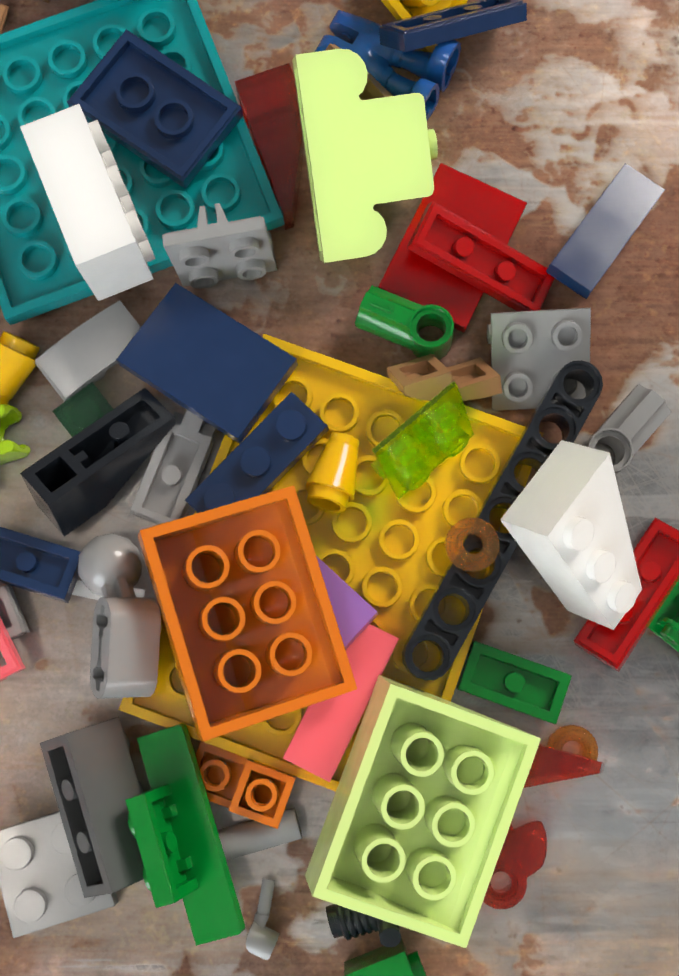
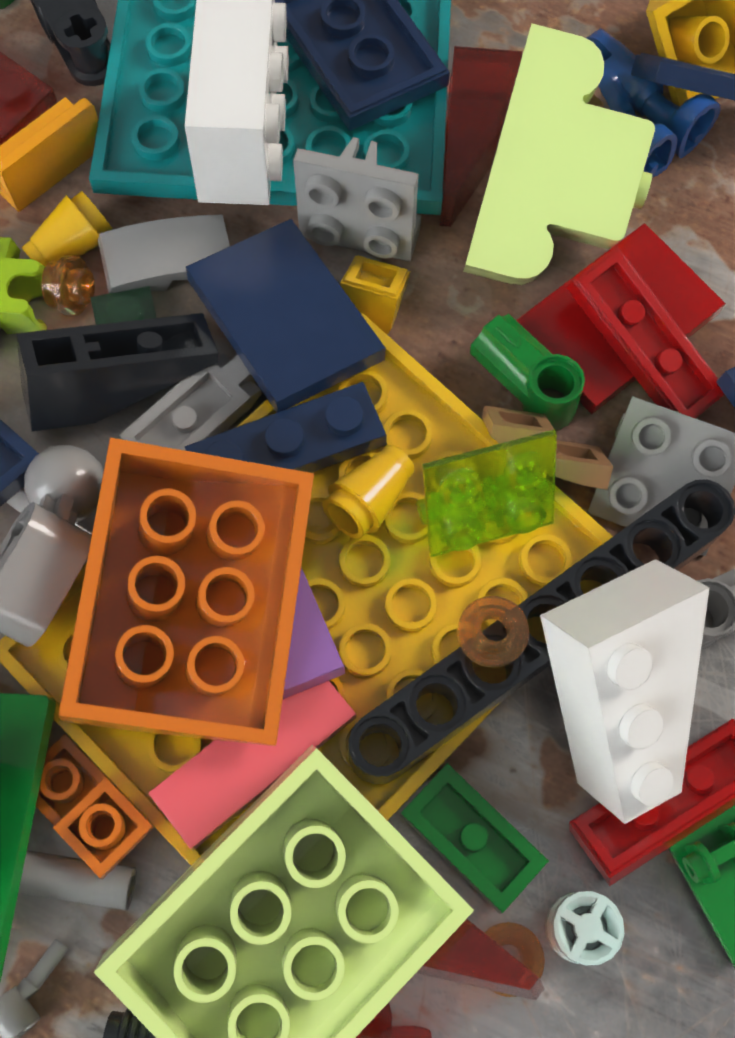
camera: 20 degrees right, 10 degrees down
none -> clear orange plate [41,255,95,316]
none -> yellow slope [340,255,411,334]
none -> light aqua wheel [545,891,625,966]

